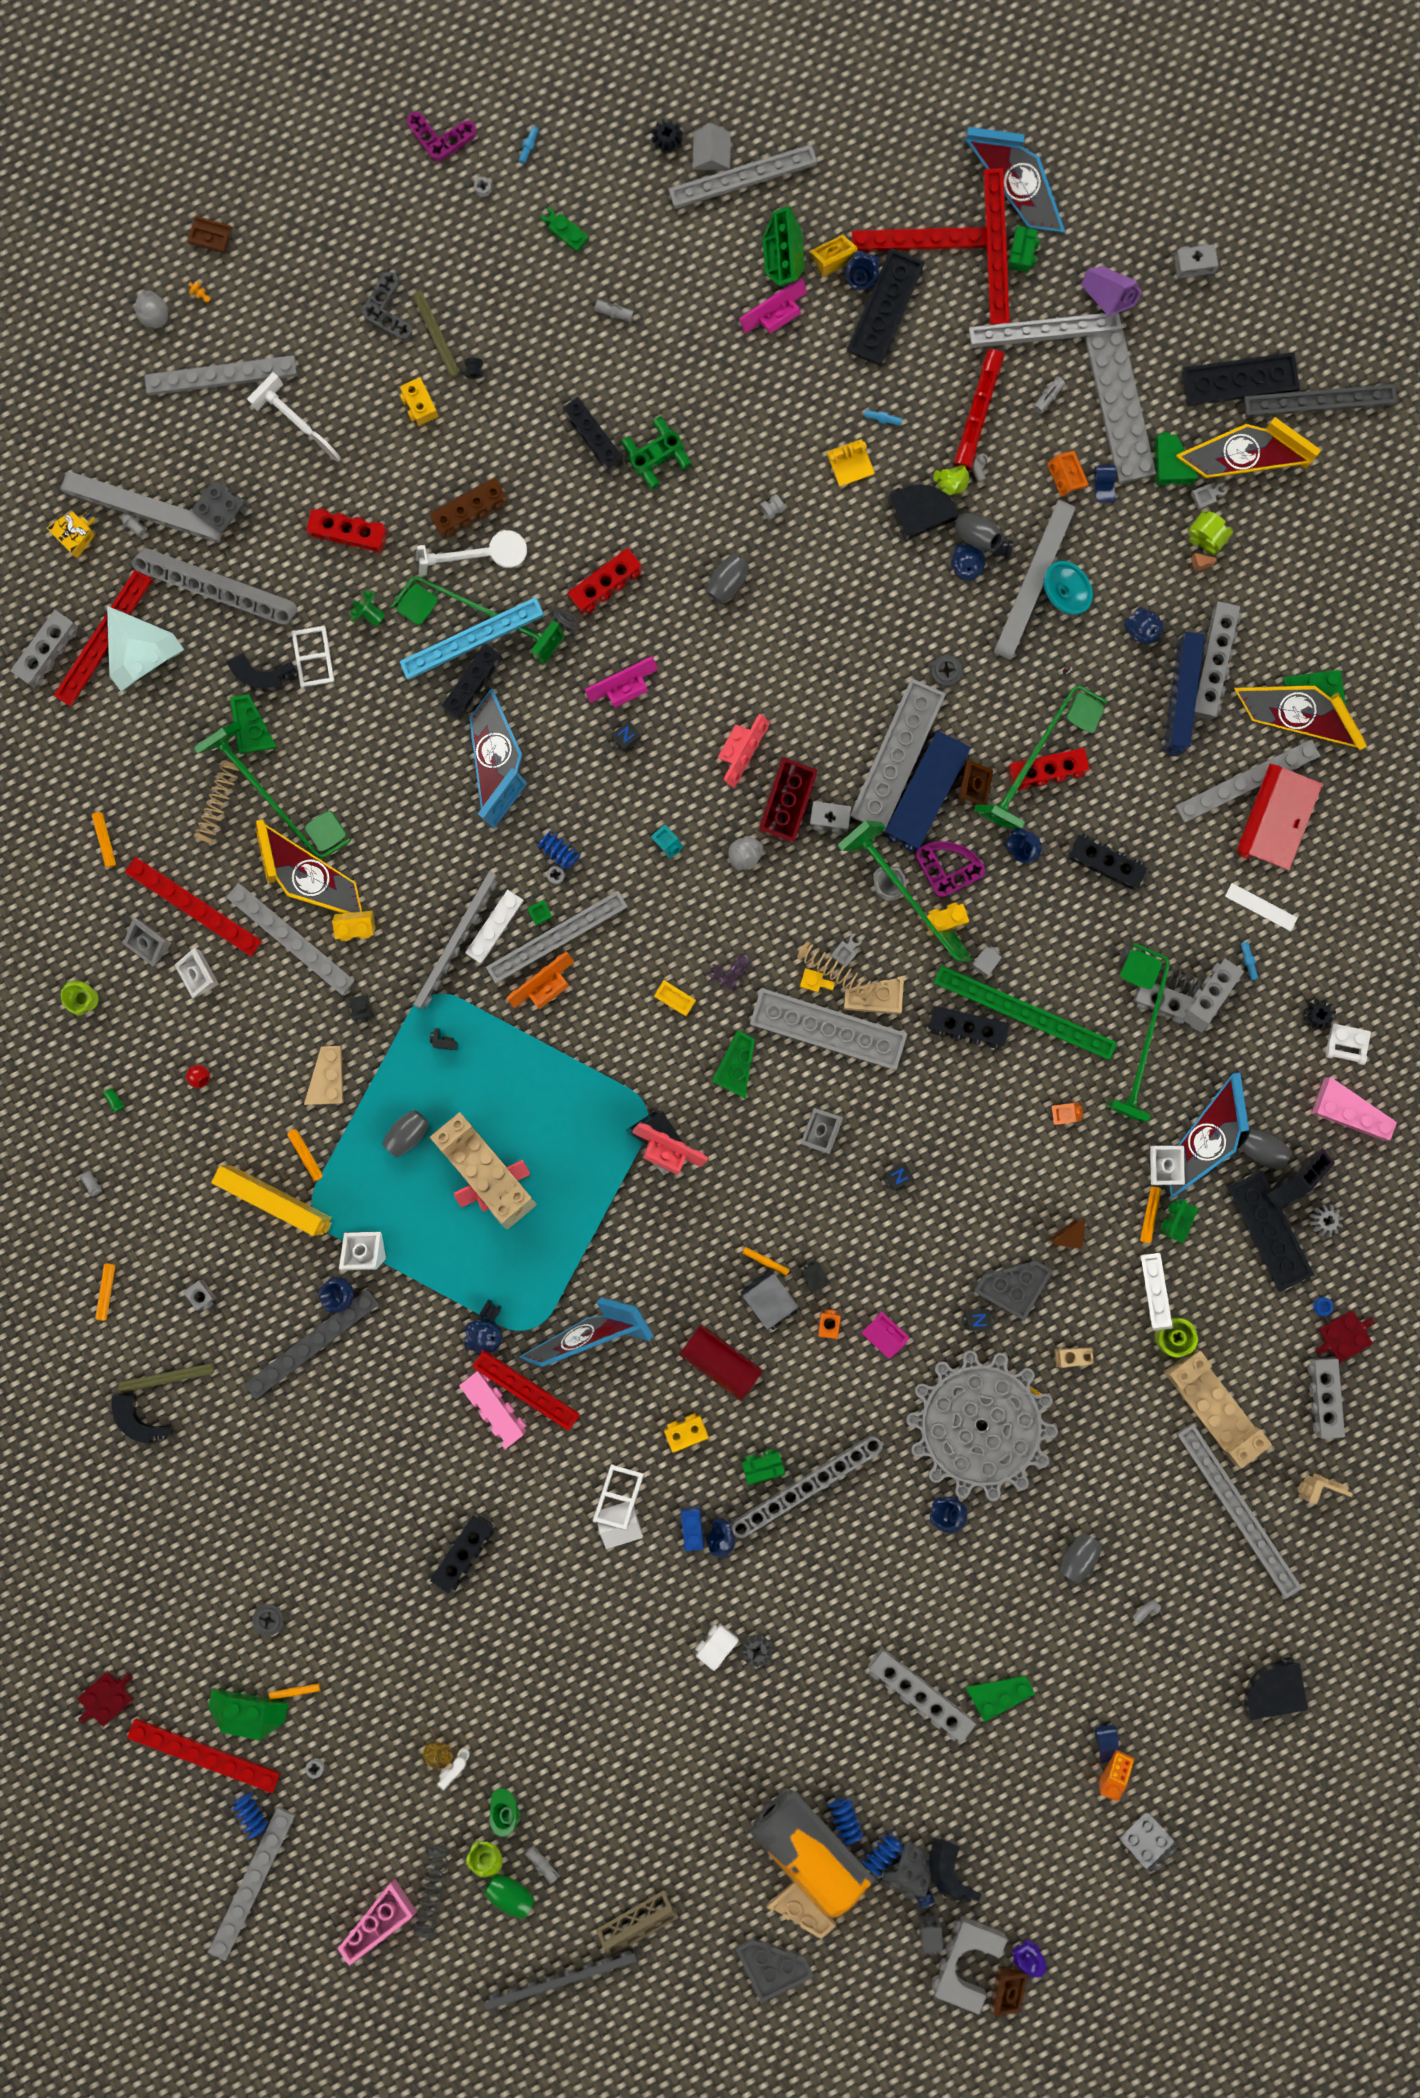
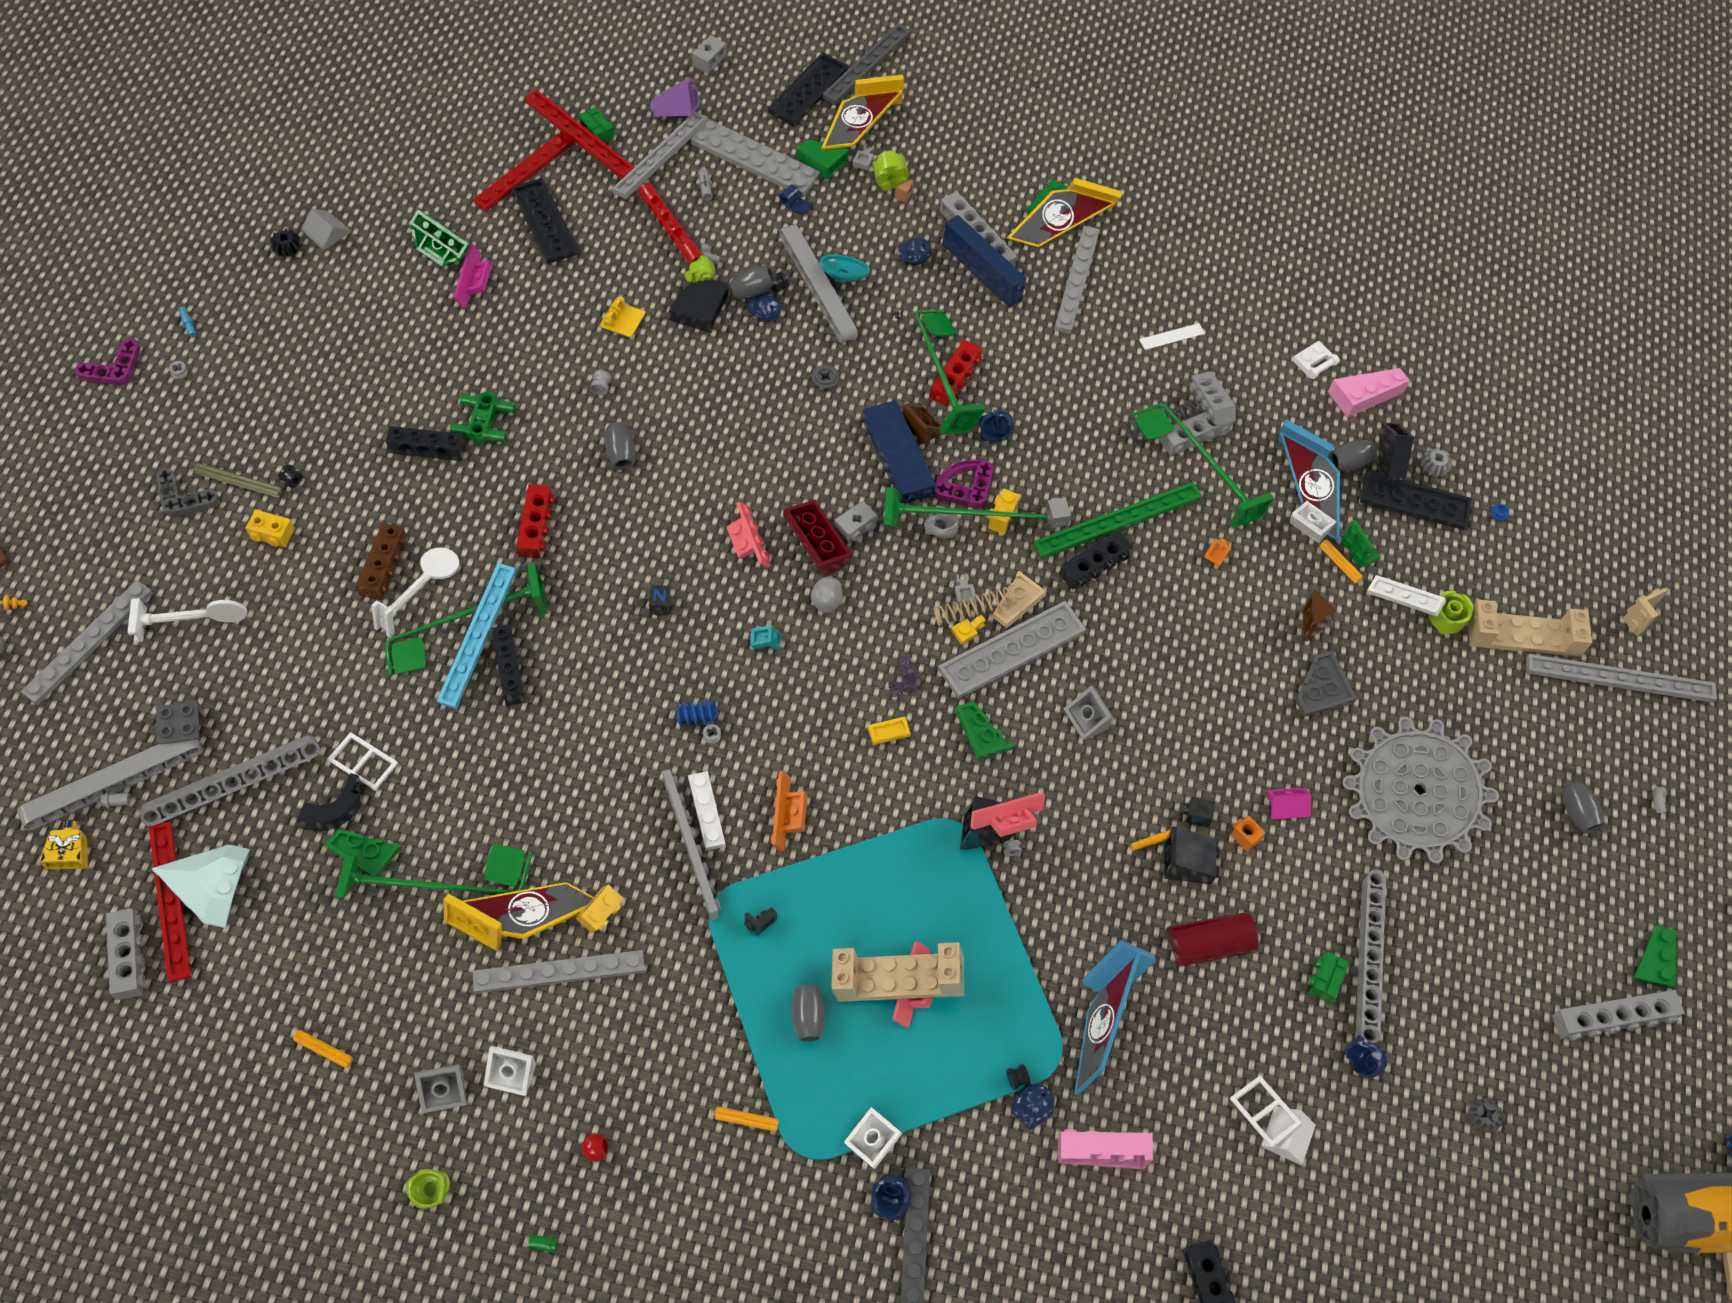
camera: 55 degrees left, 25 degrees down
red plate [125,857,262,957] -> none
tan piece [193,760,240,844] -> none
yellow brick [211,1165,332,1236] -> none
tan wing [304,1046,343,1105] -> none
red brick [306,508,388,553] -> none
green piece [349,590,385,627] -> none
pearl dark grey bracket [349,994,373,1024] -> none
piece [469,688,527,829] -> none
red plate [472,1350,580,1431] -> none
light grey plate [486,891,628,984] -> none
green plate [527,900,553,926] -> none
green plate [540,207,589,253] -> none
dark pink bracket [585,656,658,708] -> none
light grey pin [594,299,634,323] -> none
yellow brick [664,1413,709,1453] -> none
light grey plate [669,144,817,209] -> none
blue brick [681,1507,704,1551] -> none
white brick [695,1623,739,1671] -> none
yellow slope [810,235,857,277] -> none
blue piece [828,1798,863,1845] -> none
dark blue hair [844,250,879,291] -> none
light grey plate [850,678,946,832] -> none
dark azure bar [864,409,902,426] -> none
pearl dark grey brick [883,1162,914,1190] -> none
dark blue hair [930,1497,967,1533] -> none
pearl dark grey brick [962,1309,992,1331] -> none
piece [964,127,1065,233] -> none
orange bracket [1047,451,1089,497] -> none
tan leg [1055,1347,1094,1368] -> none
black brick [1066,834,1148,891] -> none
door [1236,764,1323,870] -> none
dark azure bar [1241,942,1259,981] -> none
black gear [1302,999,1336,1031] -> none
light grey brick [1308,1357,1345,1439] -> none
dark red plate [1315,1310,1376,1363] -> none

